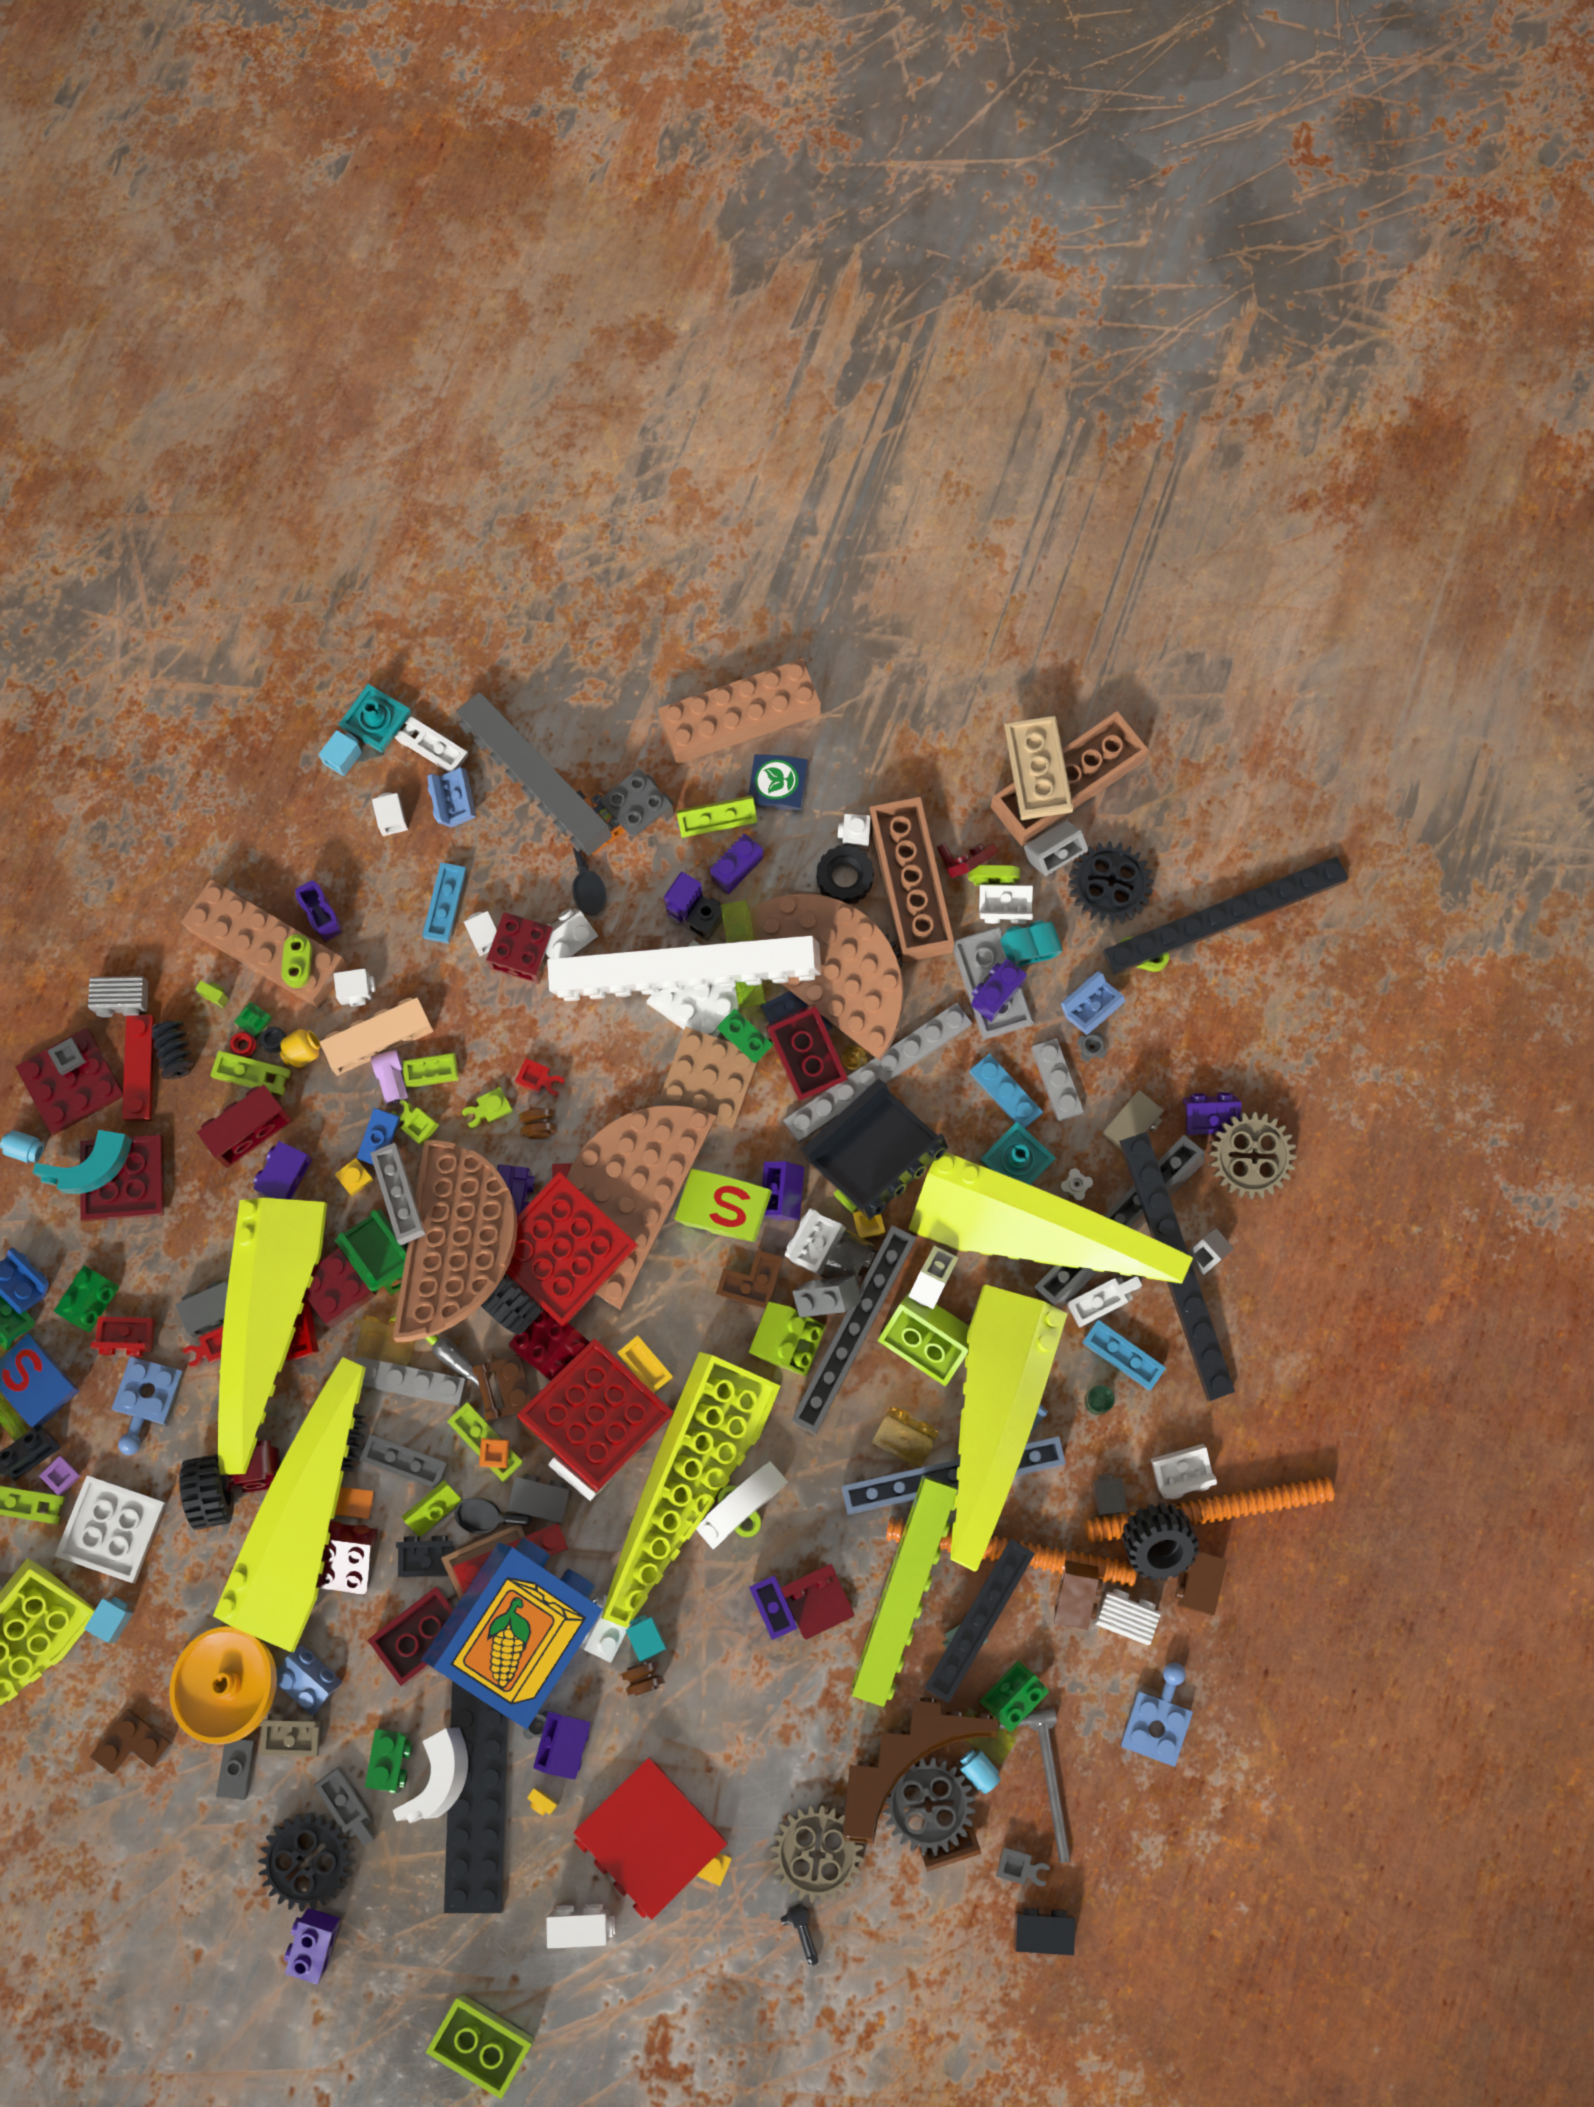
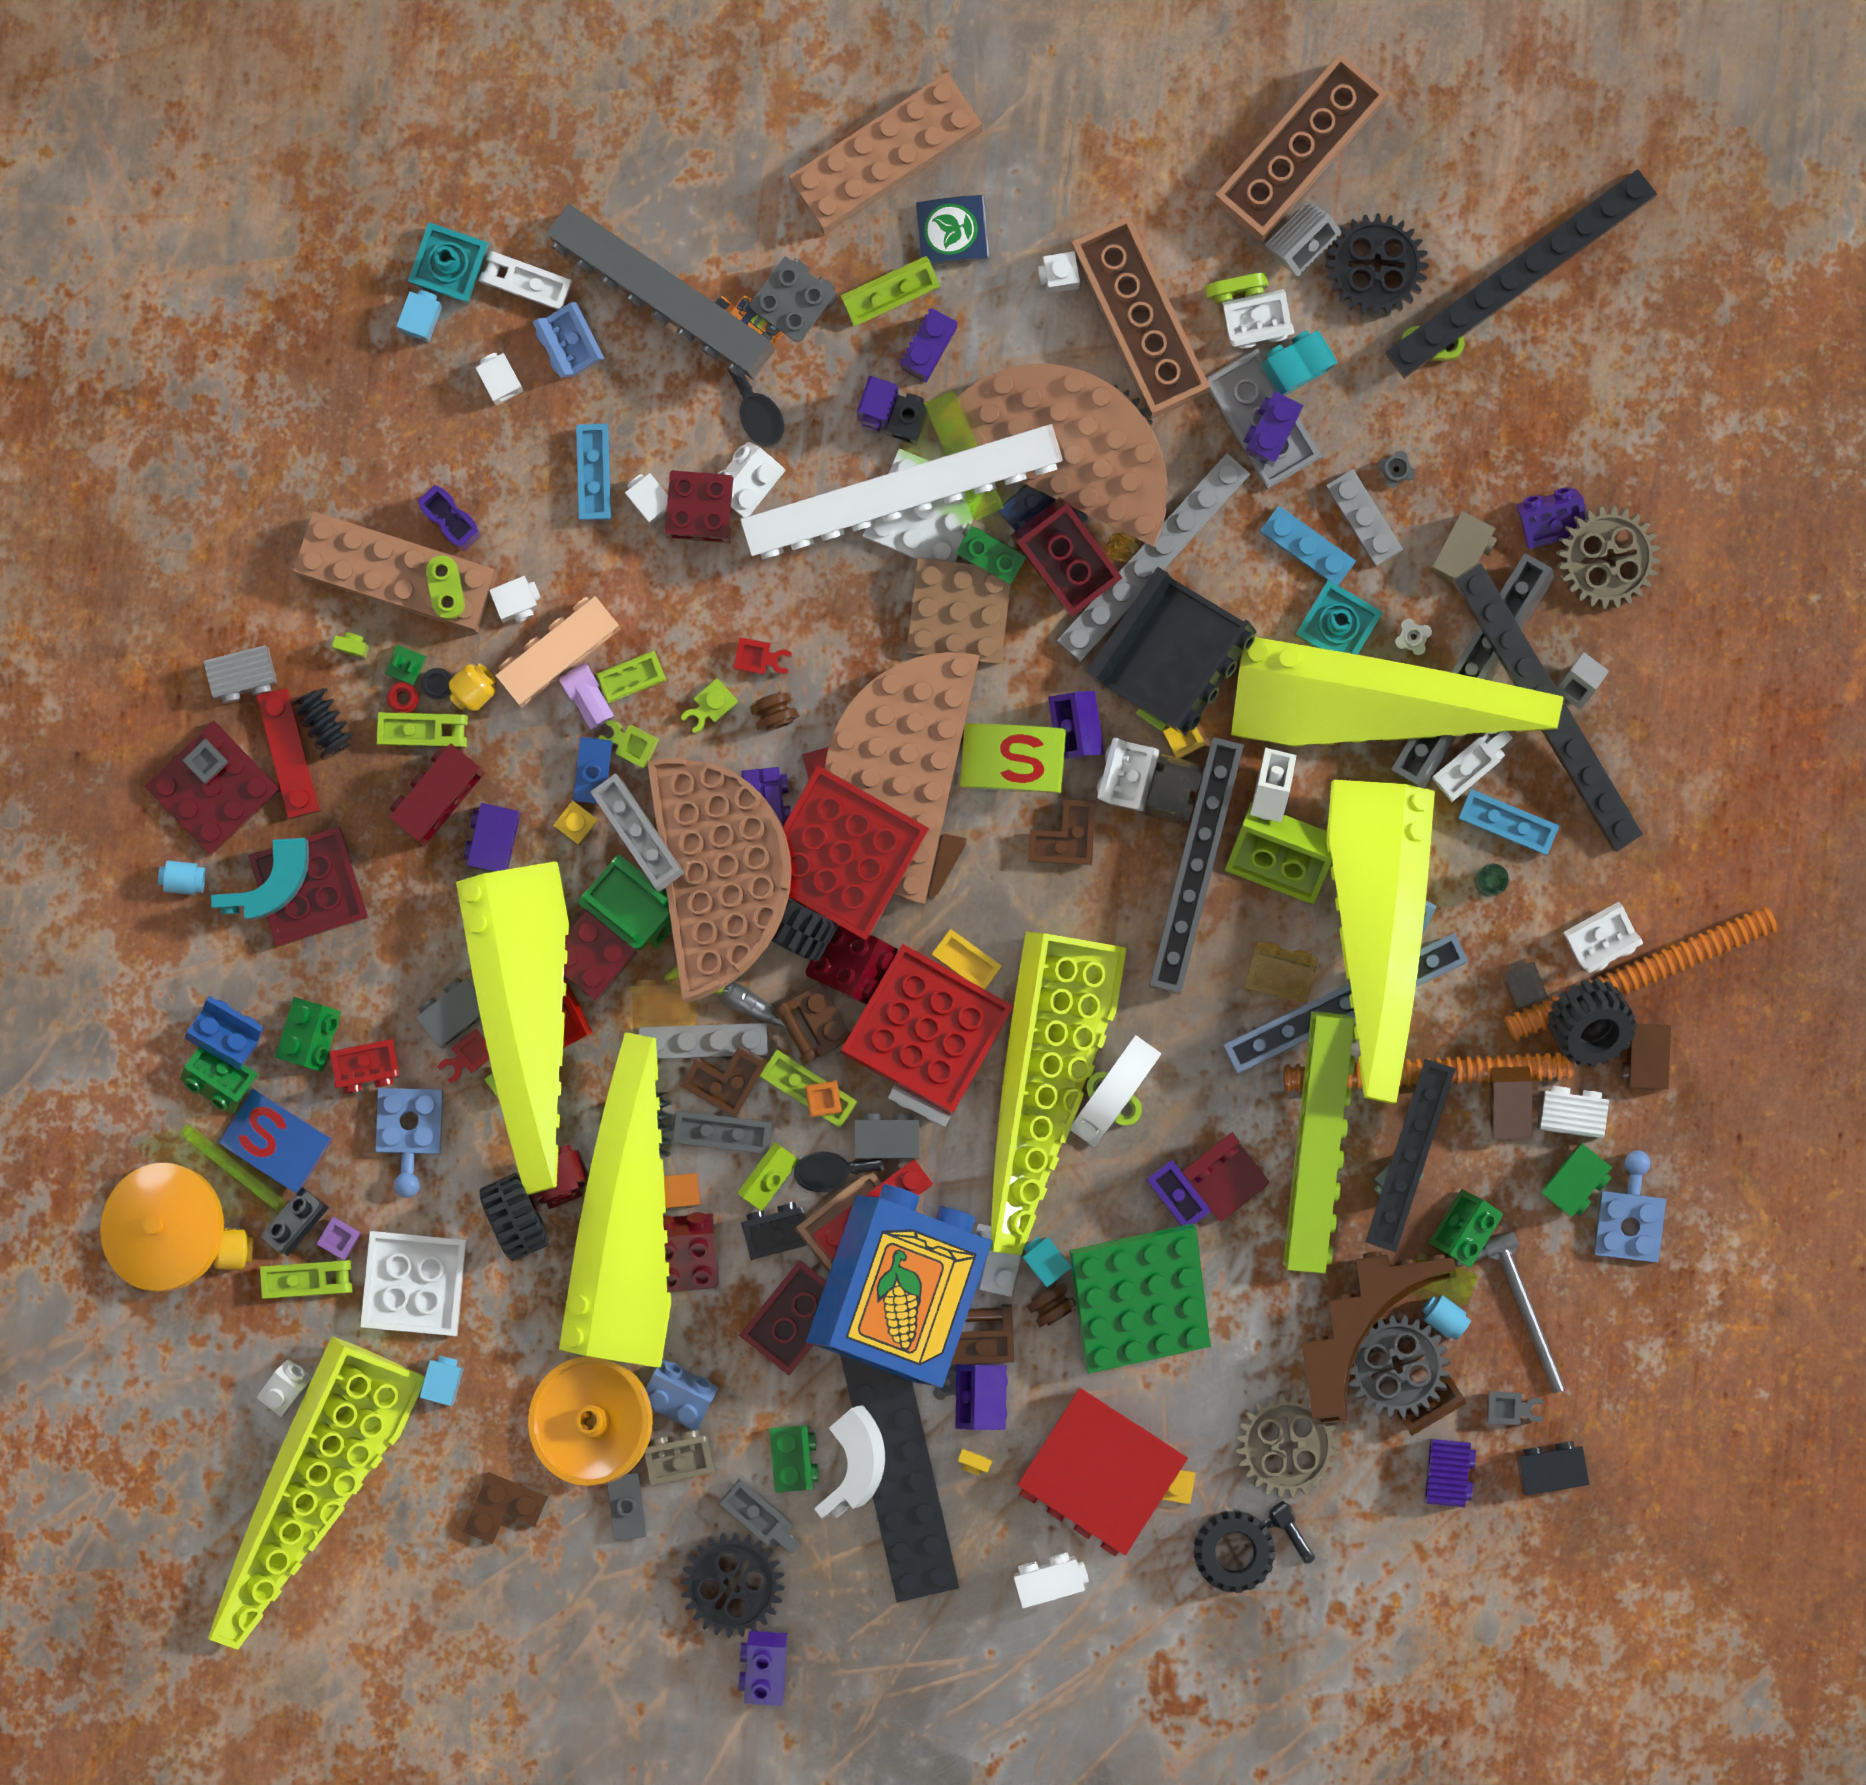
camera: 10 degrees left, 10 degrees up
lime brick [425,1993,535,2099] -> none
lime slope [749,1302,826,1377] -> none
dark grey brick [792,1275,862,1317] -> none
black tyre [816,845,874,905] -> none
dark red plate [936,842,998,878] -> none
tan plate [1004,715,1073,820] -> none
medium blue bracket [1061,971,1125,1035] -> none
none -> reddish brown plate [680,1045,768,1117]
none -> reddish brown slope [927,833,967,899]
none -> reddish brown plate [951,1304,1014,1365]
none -> green plate [1069,1223,1211,1374]
none -> black tyre [1193,1510,1276,1593]
none -> dark purple brick [1424,1438,1476,1508]
none -> green brick [1539,1143,1612,1218]

